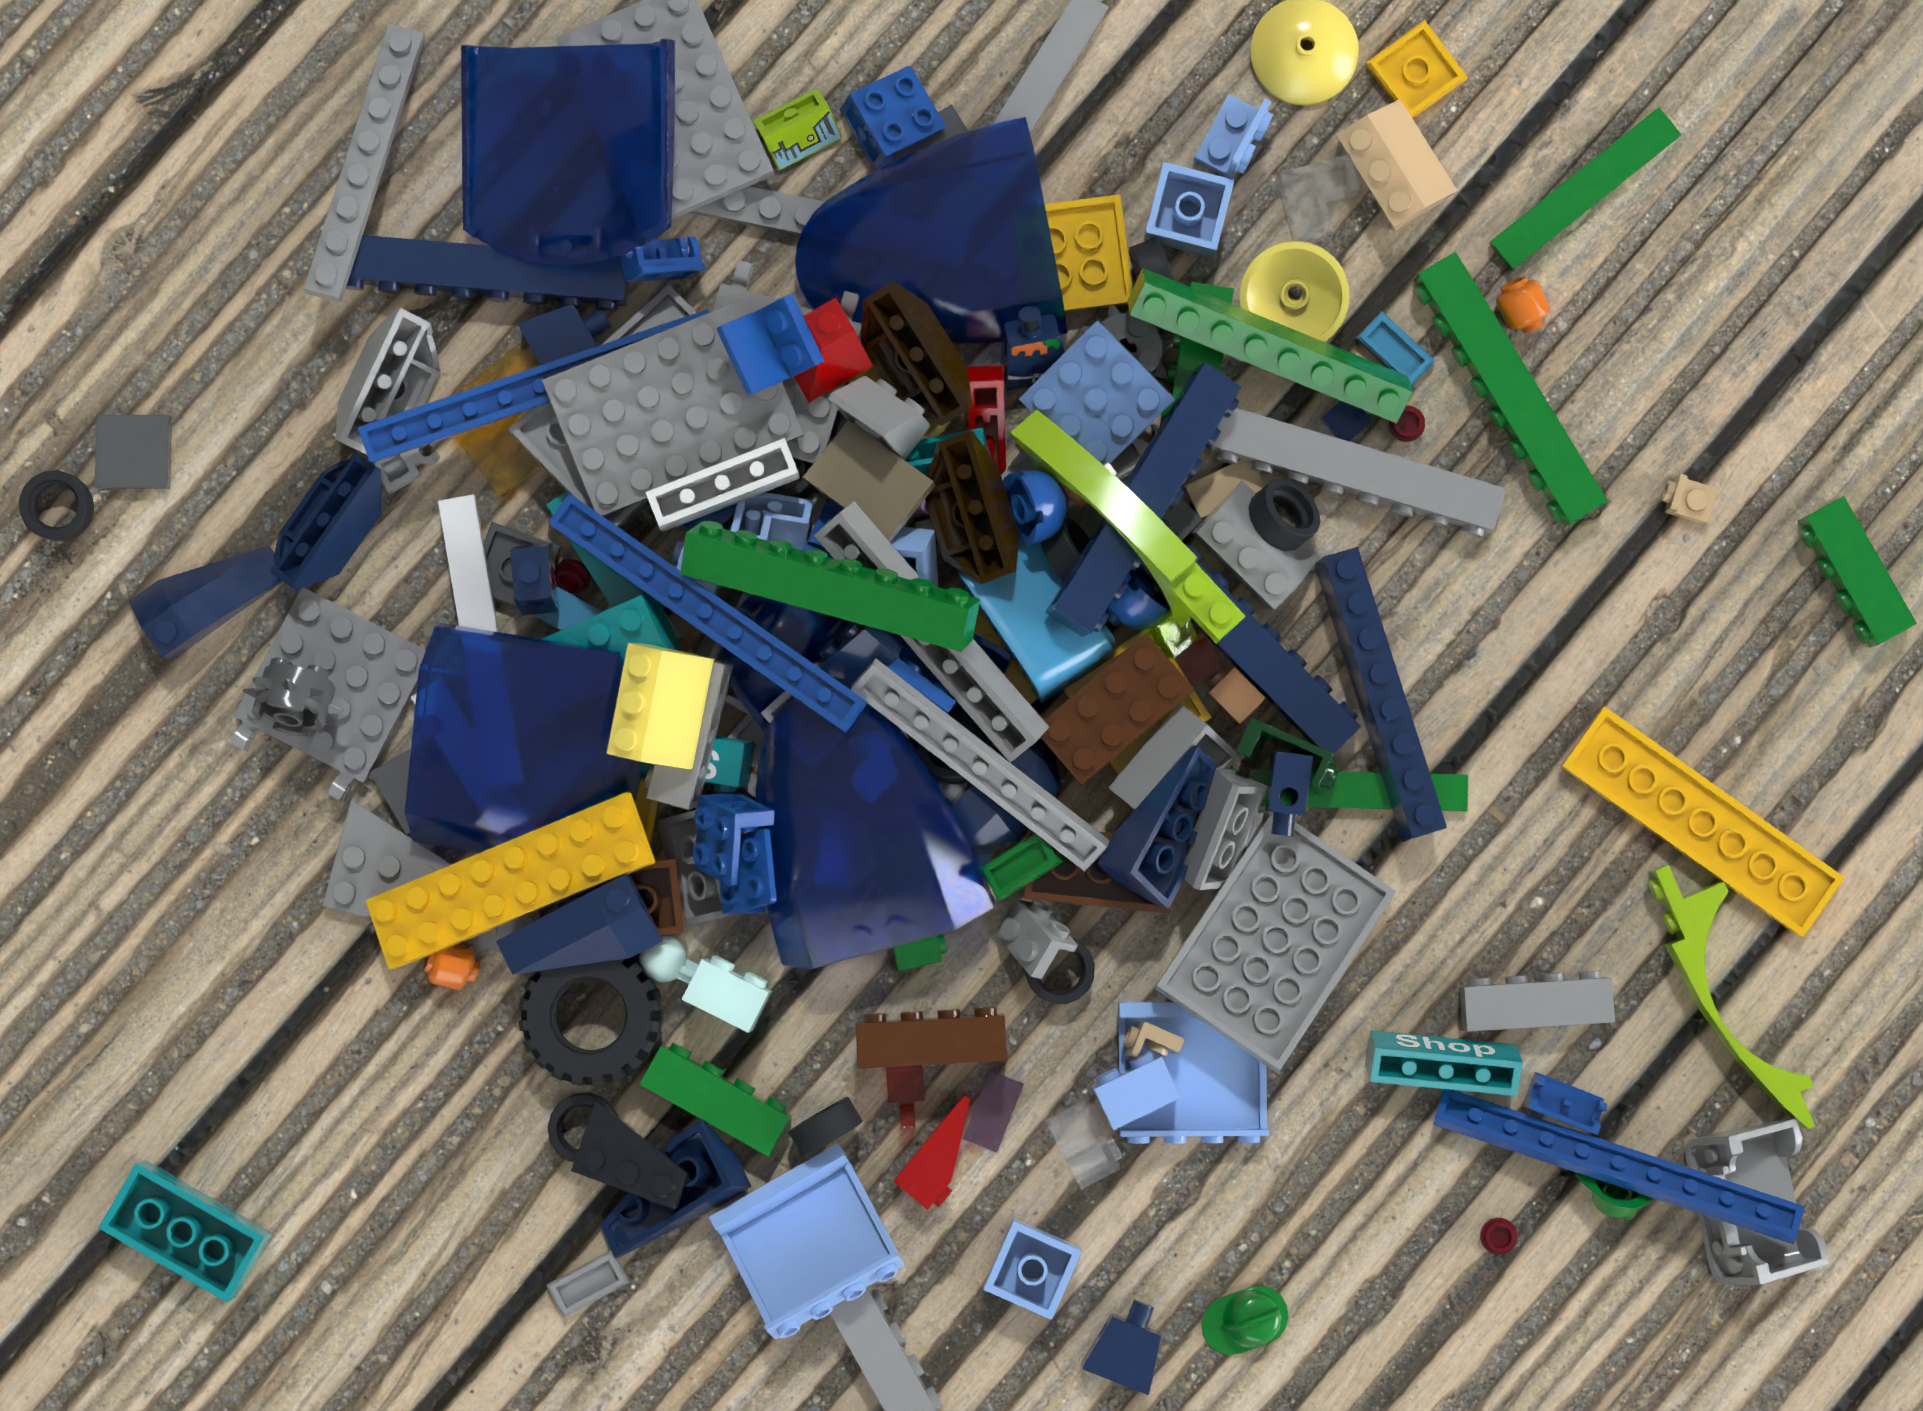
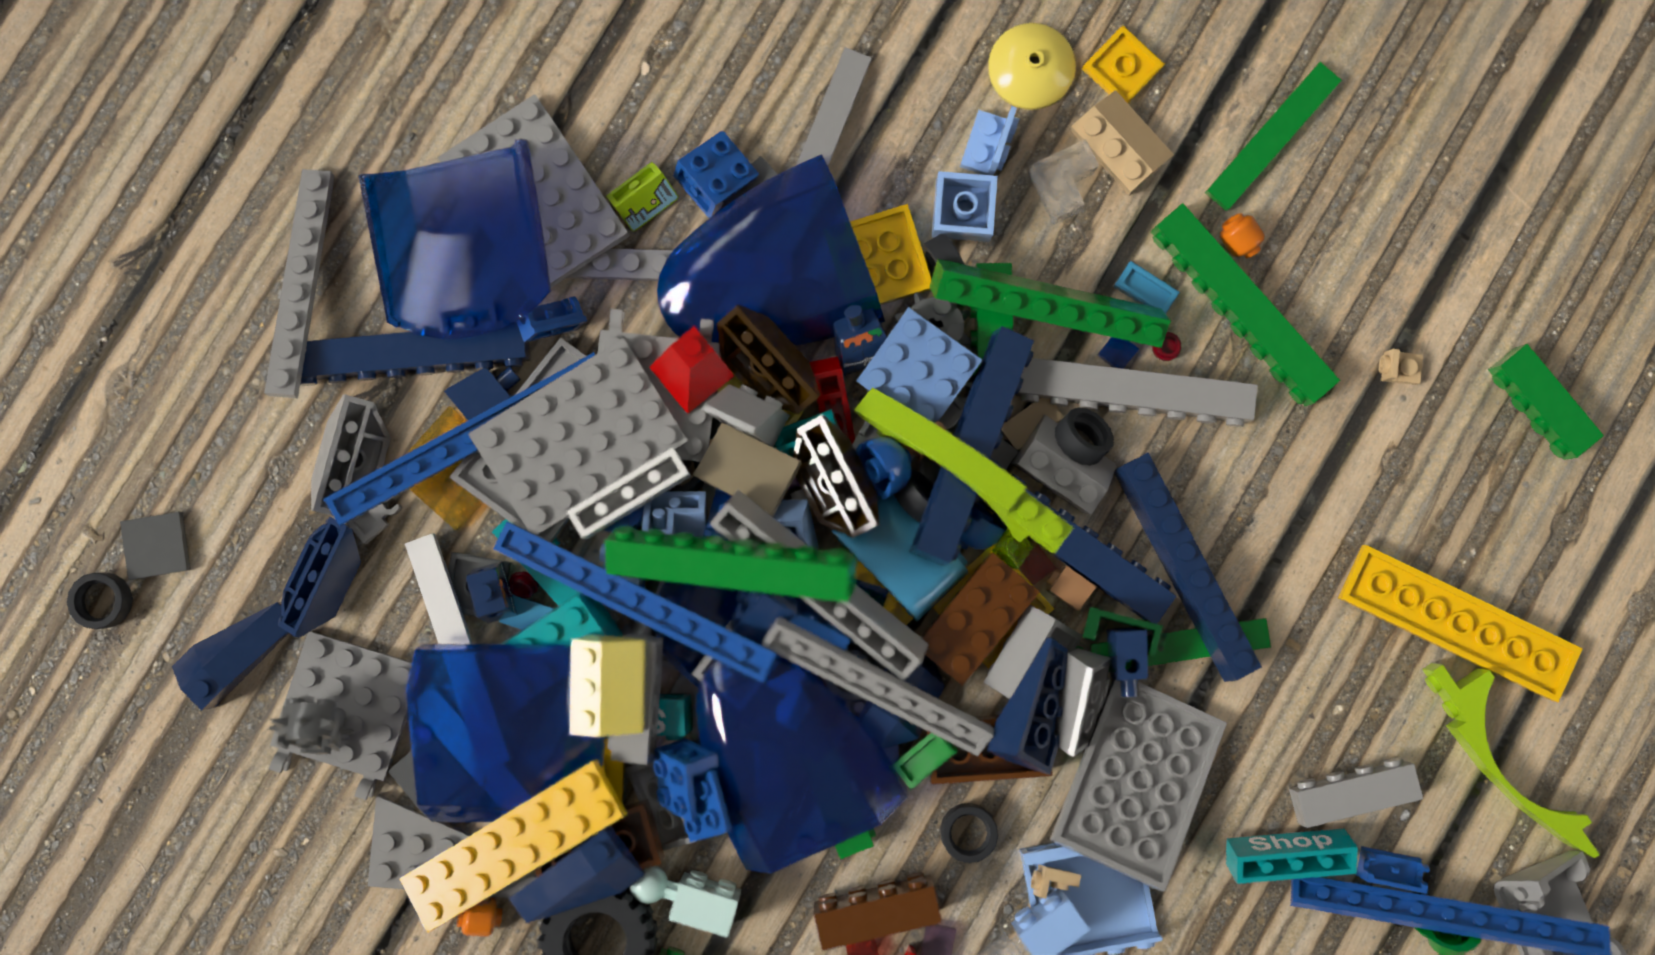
camera: 10 degrees left, 0 degrees up
blue bracket [717,293,824,396] -> none
light grey bracket [996,899,1078,979] -> none
light yellow dish [1239,241,1350,342] -> none

